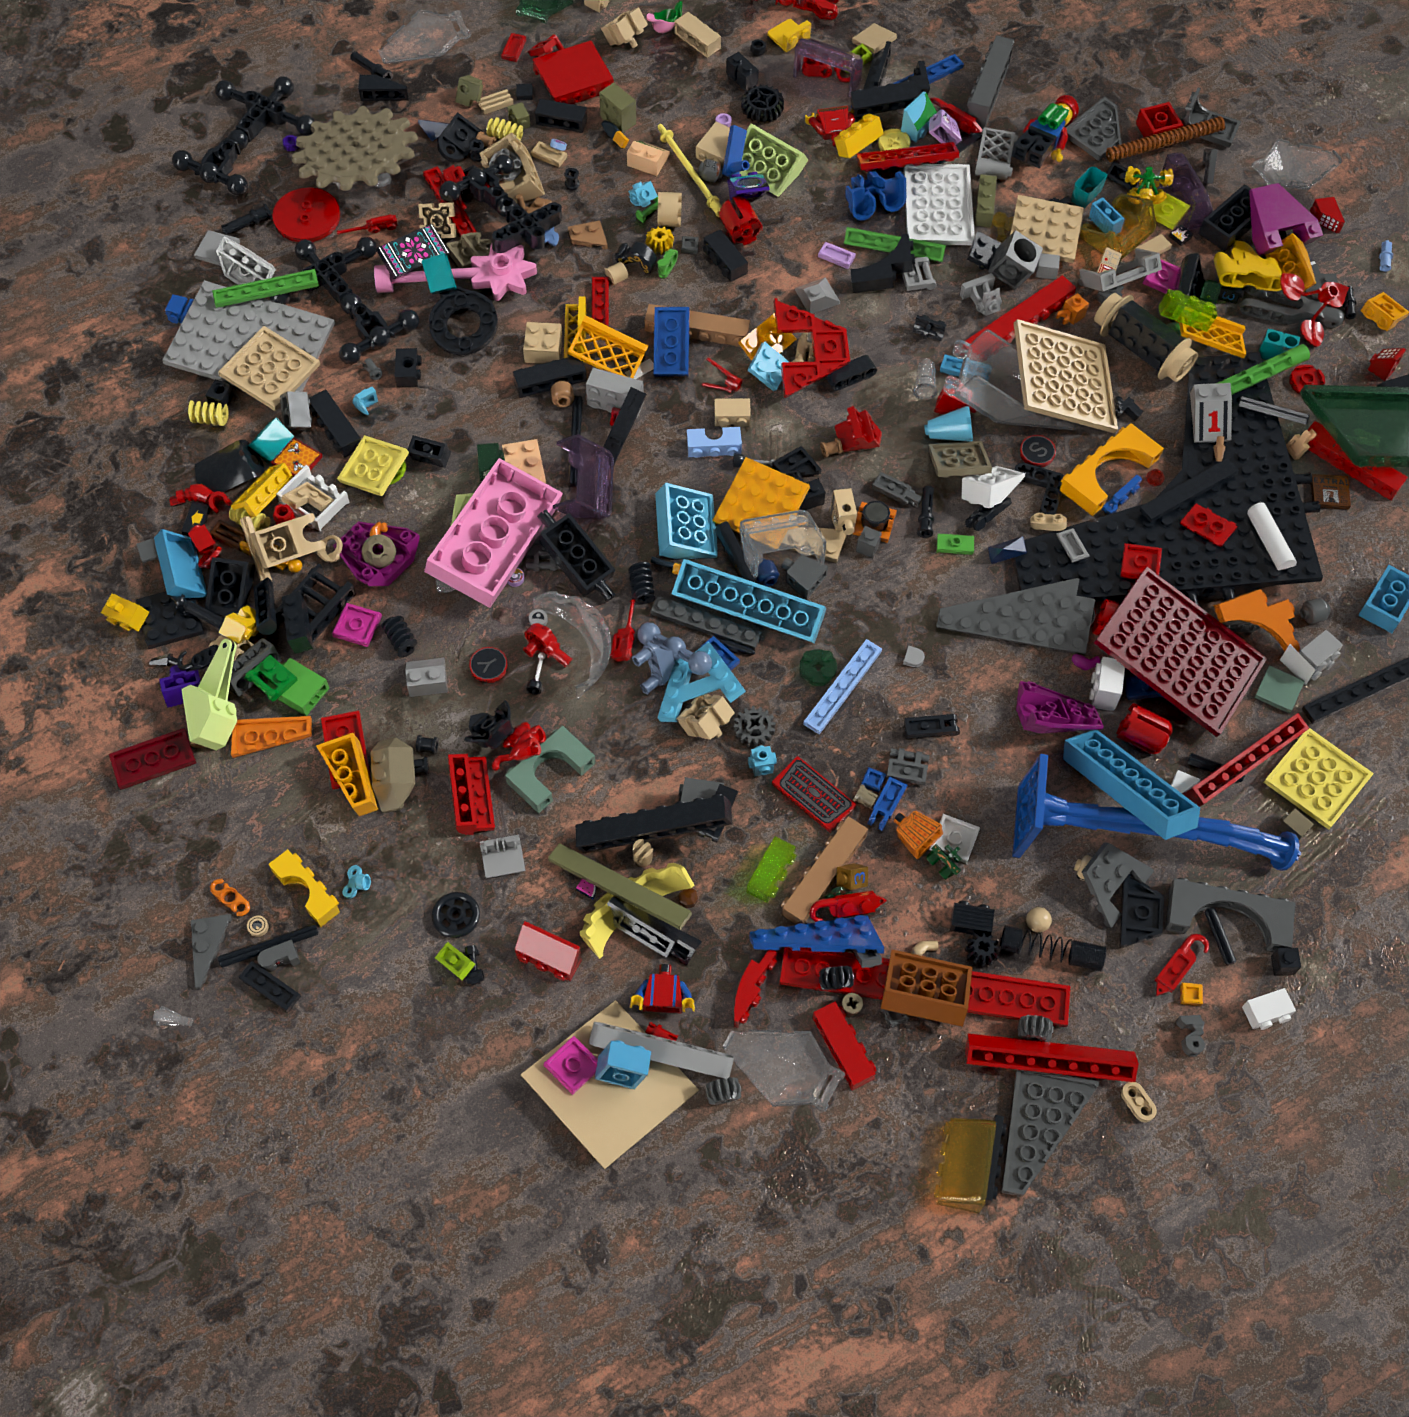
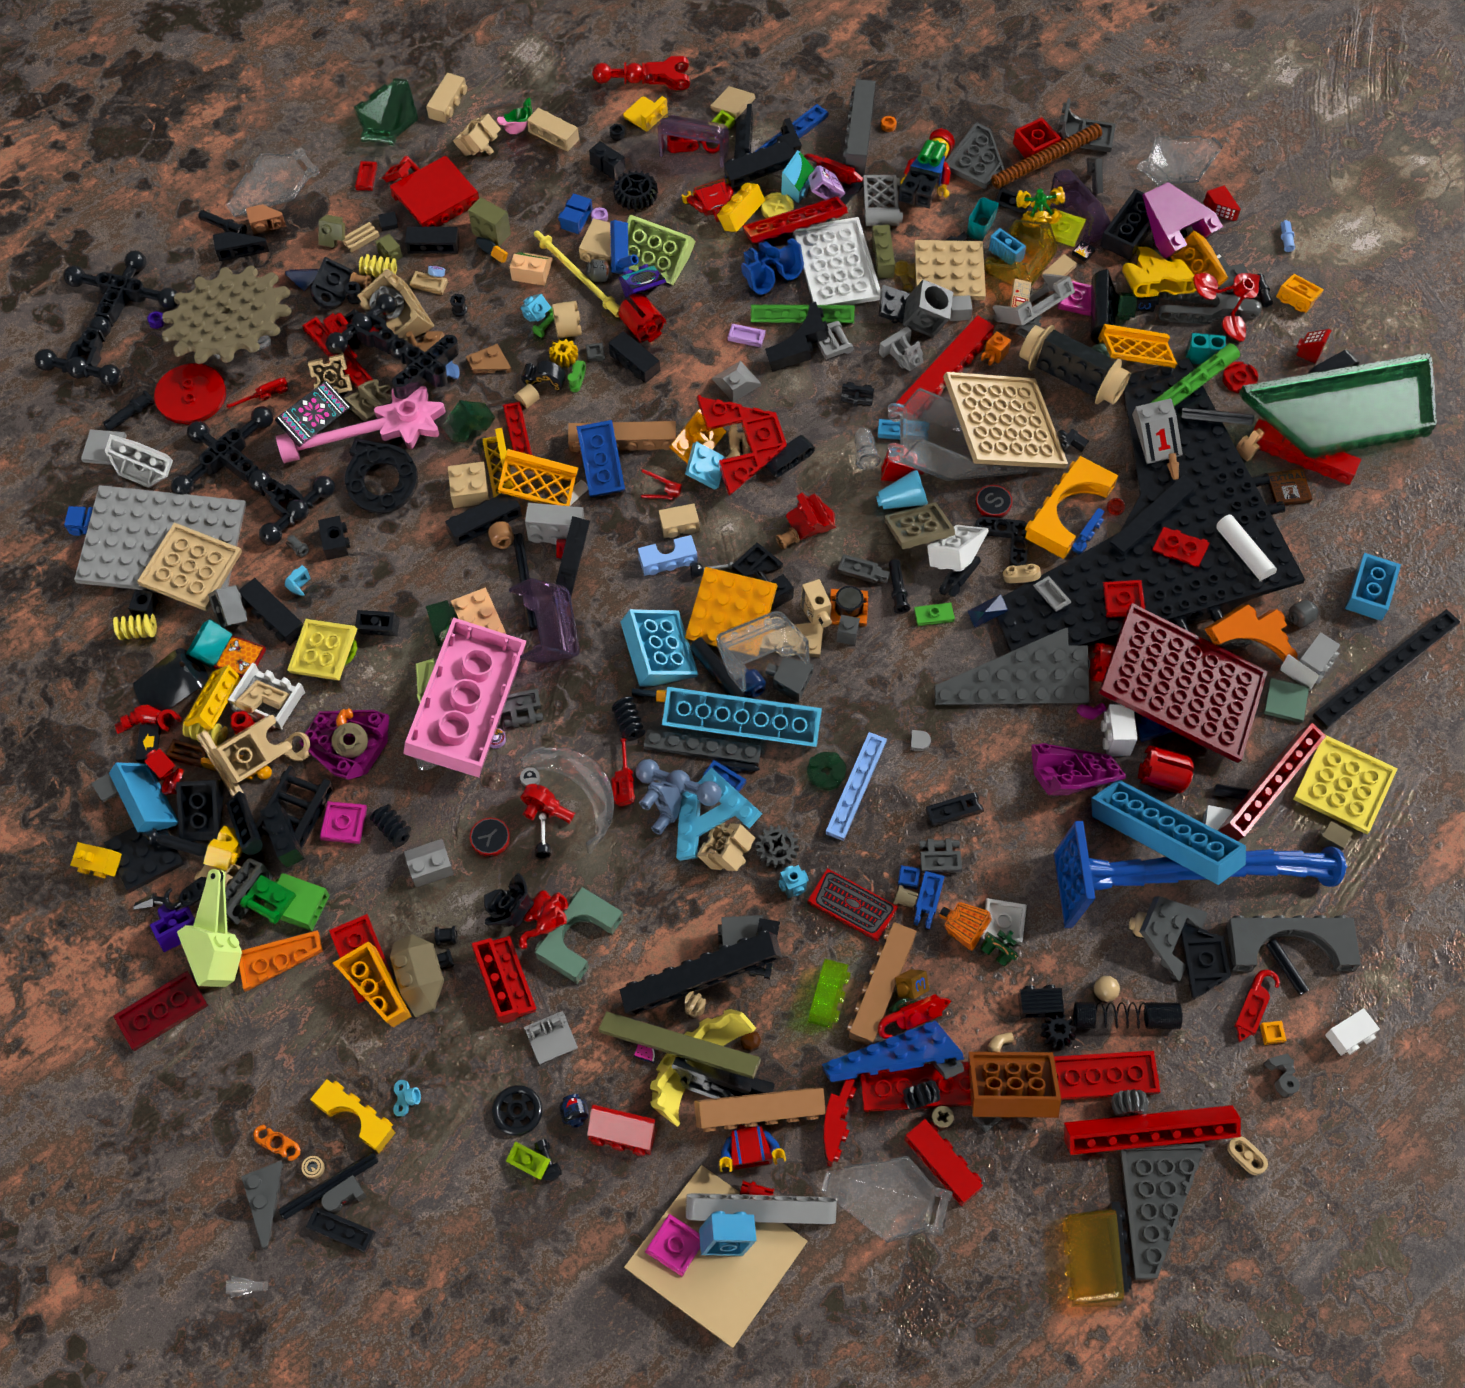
camera: 10 degrees left, 0 degrees up
bright green tile [212,269,319,308] -> none
teal piece [421,253,457,294] -> none
black brick [537,509,616,602] -> none
dark grey gear [706,1077,742,1105] -> none
clear neon green brick [1159,289,1217,332] -> none
black brick [1271,948,1301,976] -> none
none -> nougat slope [246,204,286,234]
none -> clear green brick [441,400,495,443]
none -> blue piece [558,193,593,235]
none -> head [559,1094,589,1128]
none -> medium nougat brick [694,1087,826,1132]
none -> orange tile [880,116,897,132]

